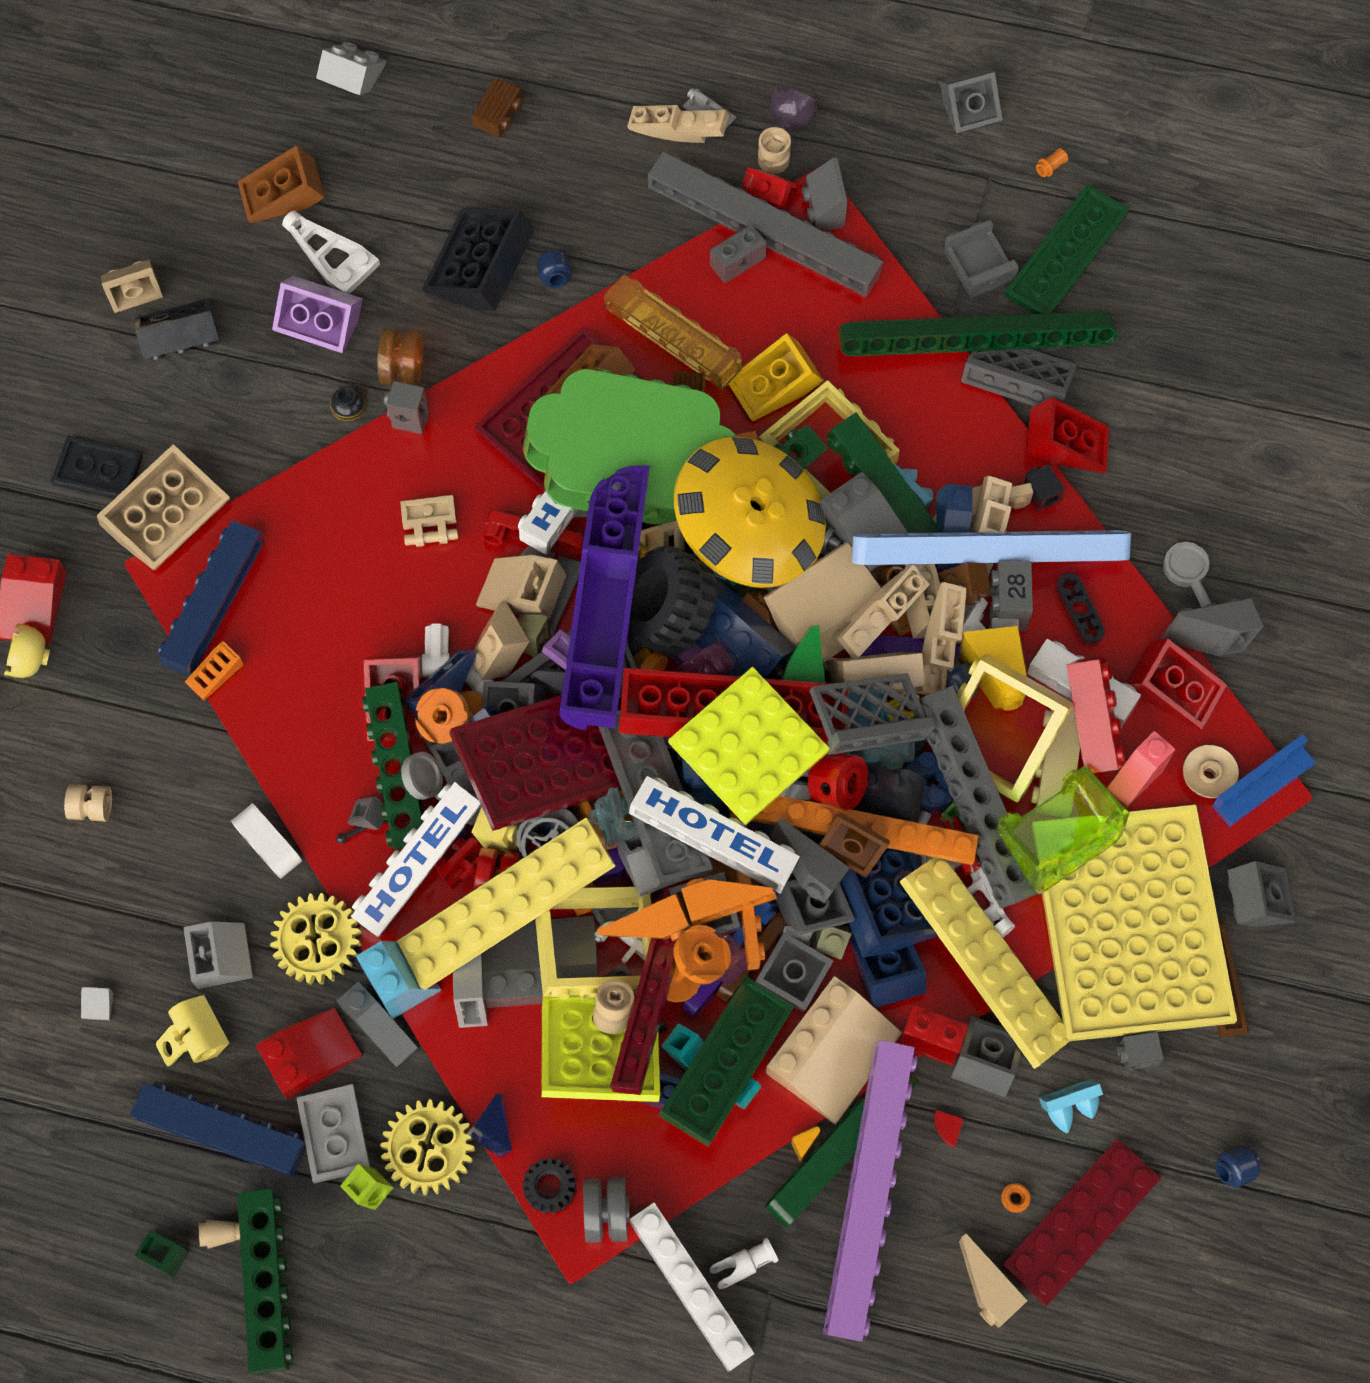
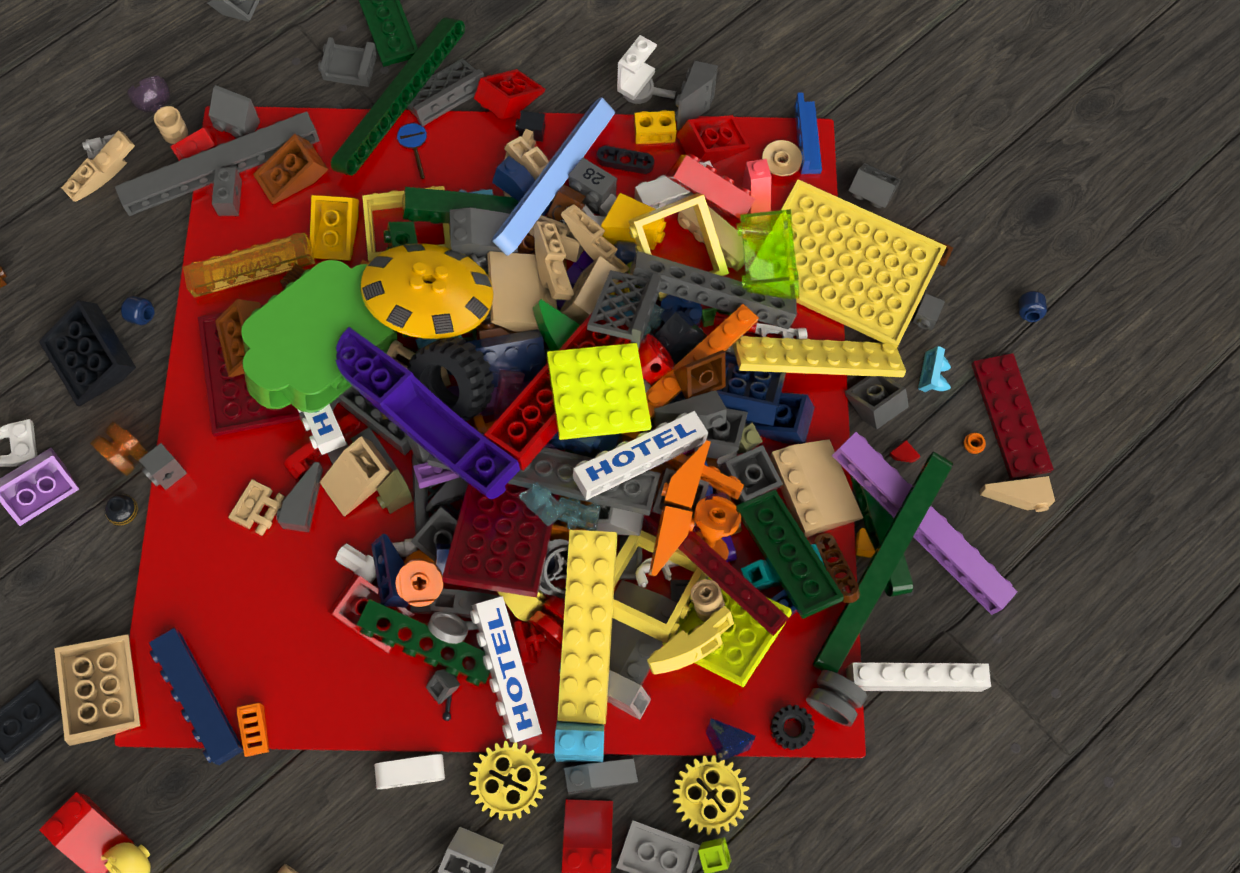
camera: 60 degrees left, 0 degrees up
tan slope [473,600,530,680] -> none
white piece [710,1237,778,1289] -> none
red panel [900,1005,968,1067] -> none
none -> dark orange slope [253,134,328,204]
none -> dark grey slope [277,462,323,532]
none -> blue piece [397,123,427,179]
none -> clear light blue hips [519,482,565,526]
none -> white panel [617,35,657,100]
none -> yellow brick [634,110,676,144]
none -> light yellow slope [647,606,734,674]
none -> dark green beam [812,451,953,673]
none -> reddish brown beam [815,533,860,603]

